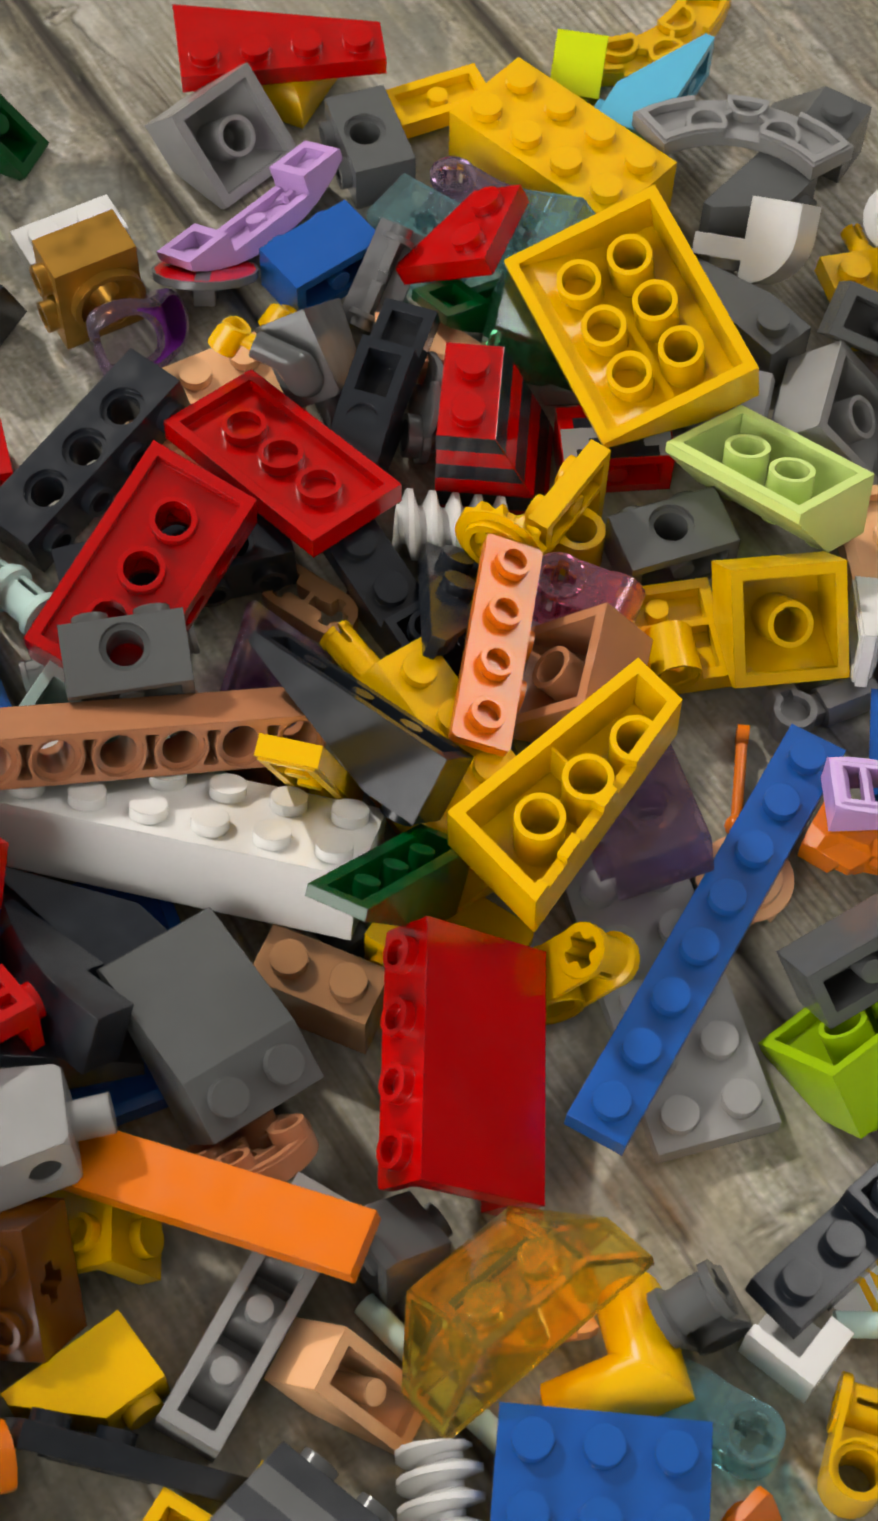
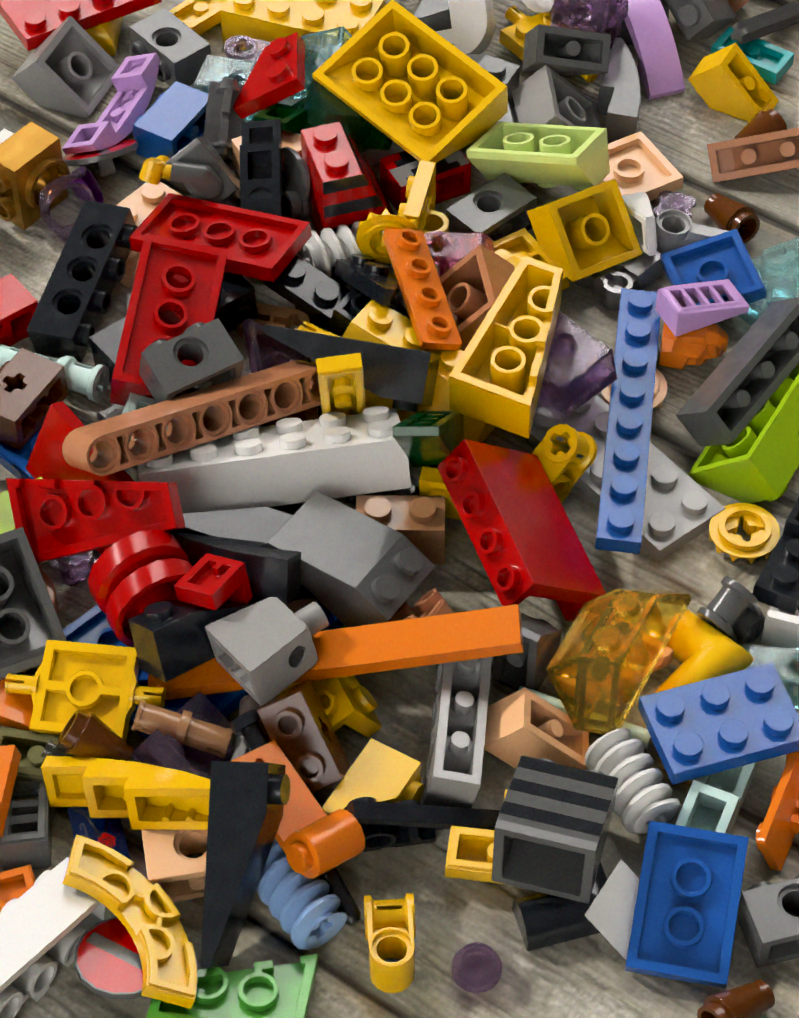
camera: 20 degrees left, 10 degrees down
orange hinge [724,724,750,834] -> none
none -> yellow gear [709,503,780,564]

